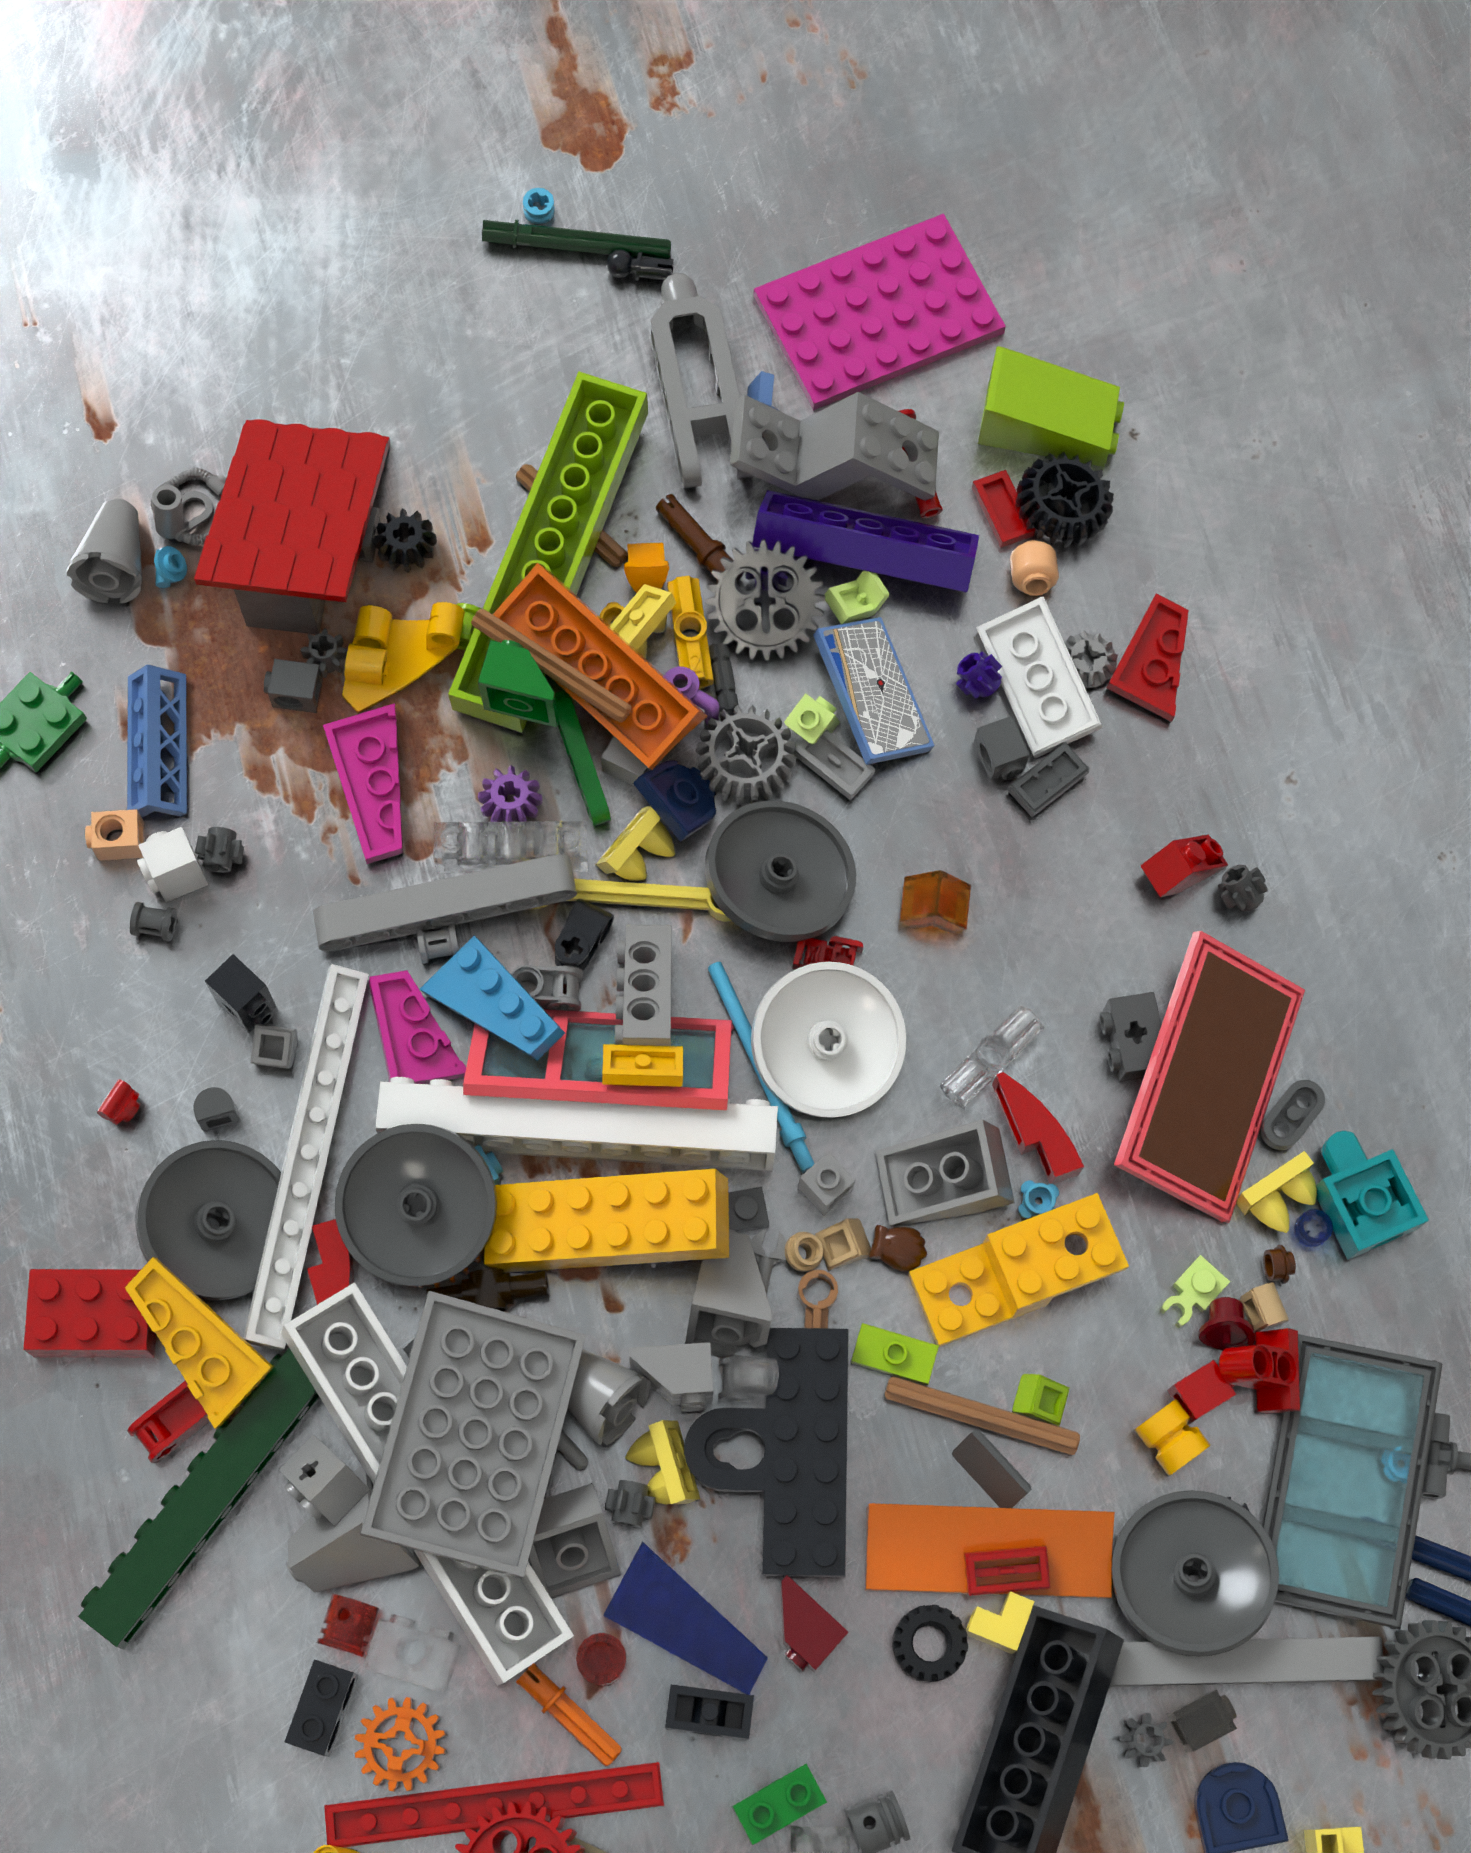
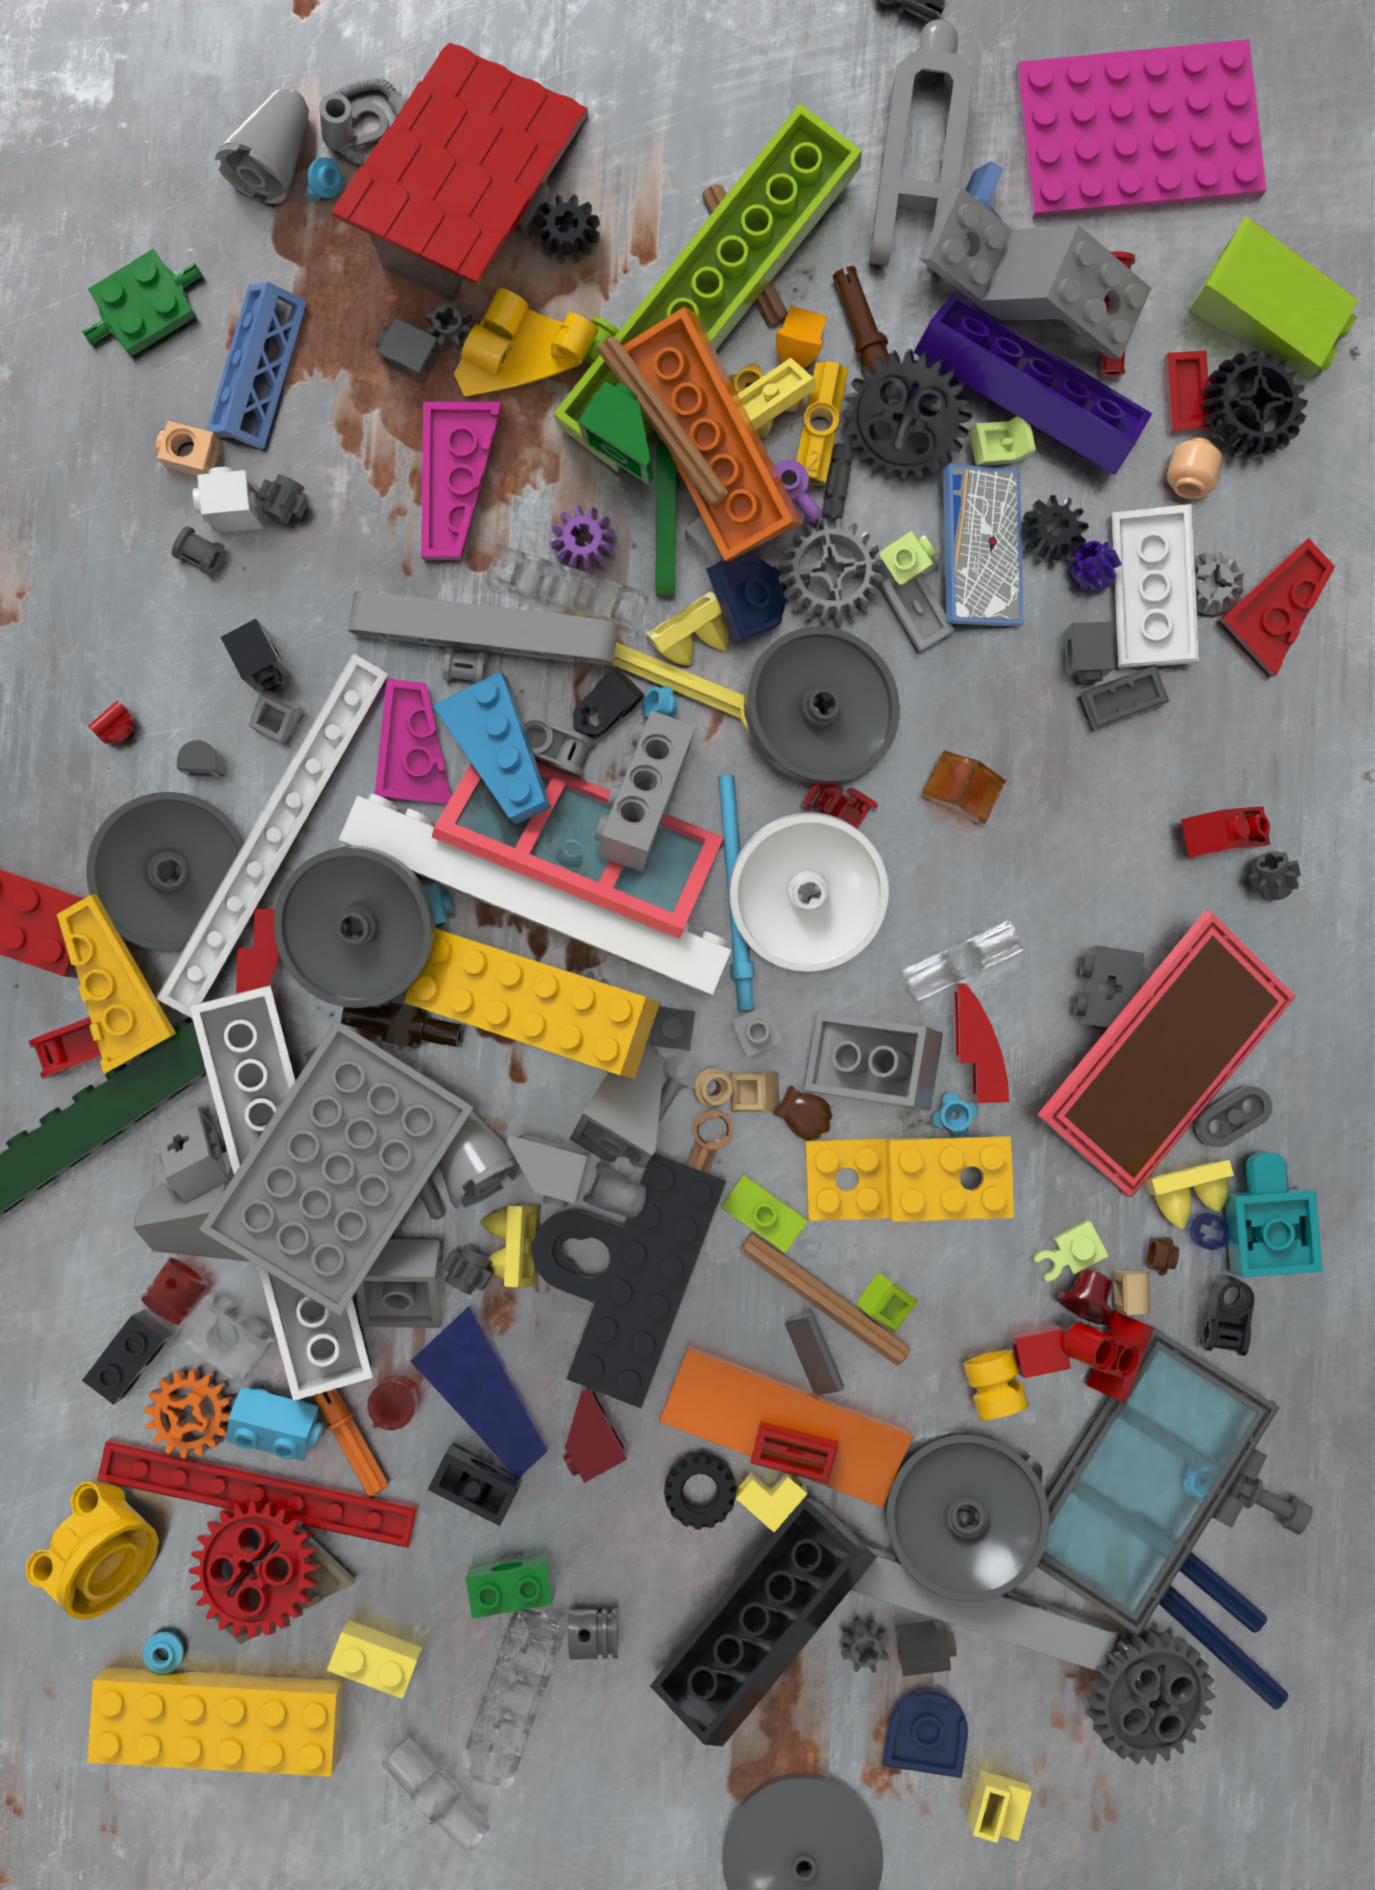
camera: 25 degrees right, 15 degrees up
yellow plate [602,1044,683,1087] -> none
none -> medium azure brick [227,1386,323,1461]
none -> medium azure plate [642,686,677,717]
none -> black gear [1020,495,1089,564]
none -> black piece [1202,1275,1255,1356]

